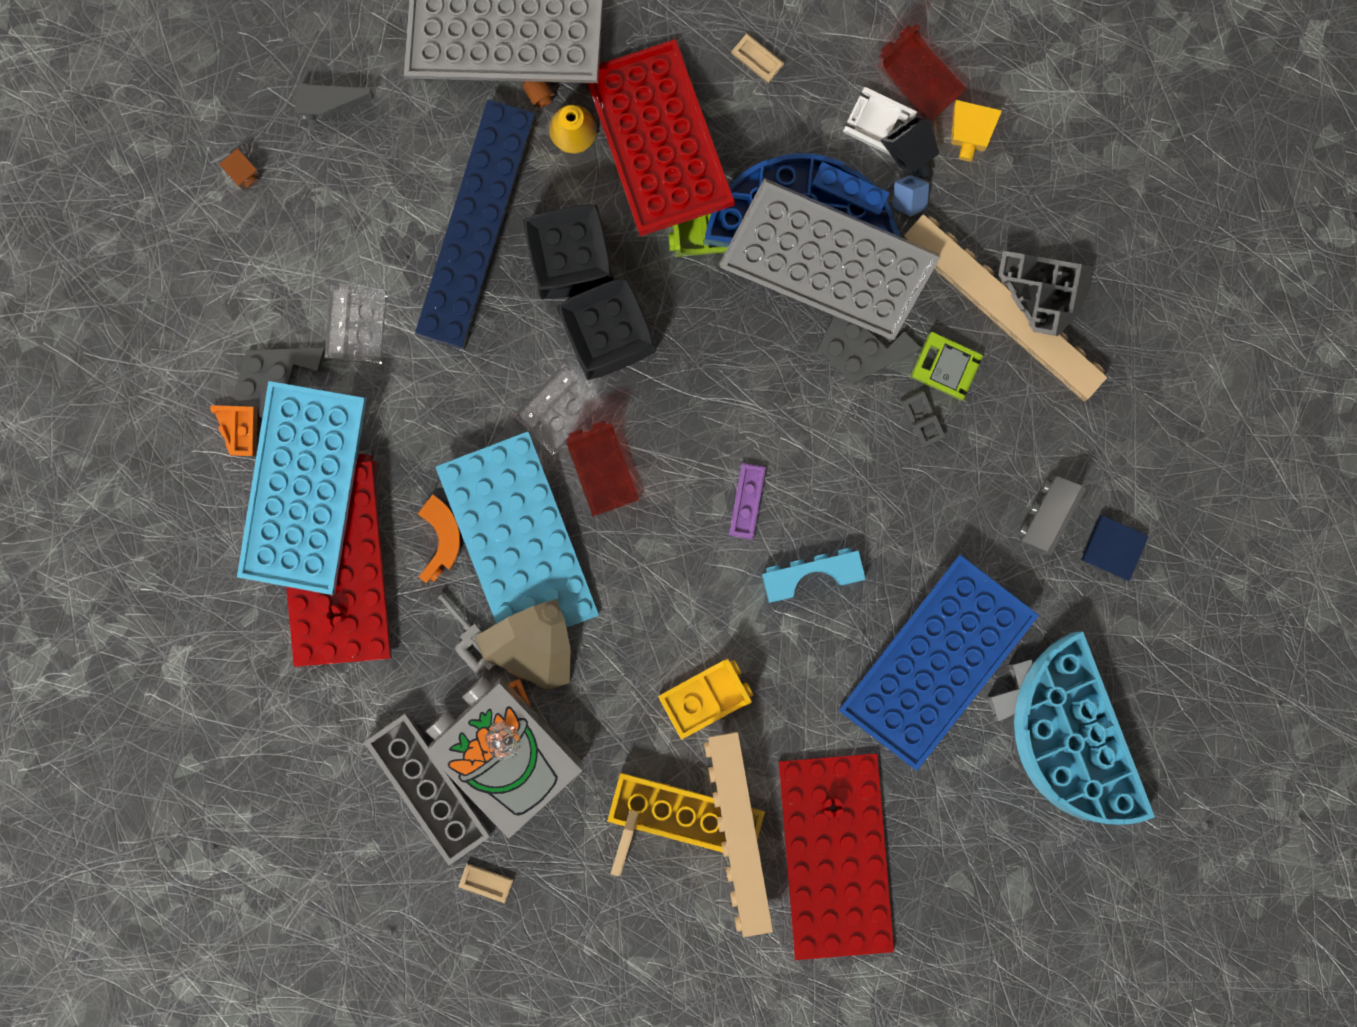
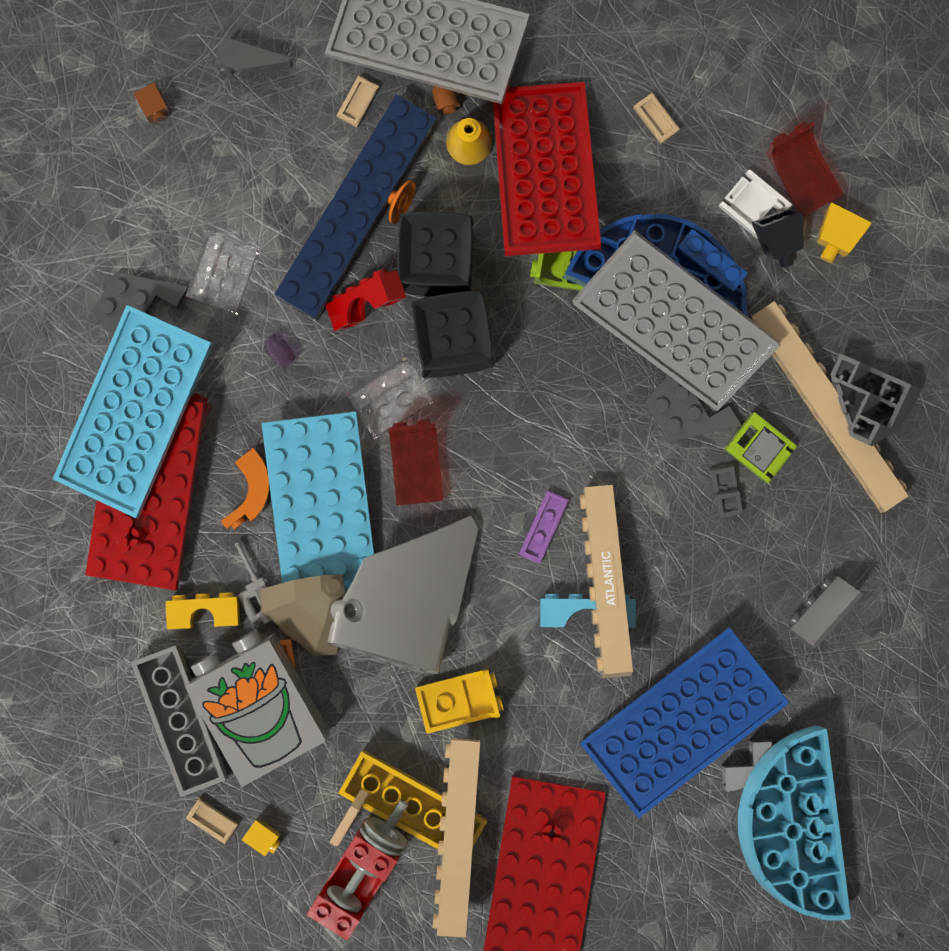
camera: 20 degrees right, 0 degrees up
orange wing [210,405,258,456] -> none
clear head [485,721,521,761] -> none
medium blue panel [893,175,929,216] -> none
dark blue slope [1081,515,1149,581] -> none
none -> yellow arch [166,592,241,629]
none -> yellow brick [242,818,281,856]
none -> clear purple brick [263,333,296,369]
none -> red piece [306,800,408,941]
none -> red arch [325,269,406,331]
none -> light grey panel [327,516,478,674]
none -> tan tile [337,75,379,128]
none -> orange dish [388,180,416,224]
none -> tan brick [580,485,633,678]

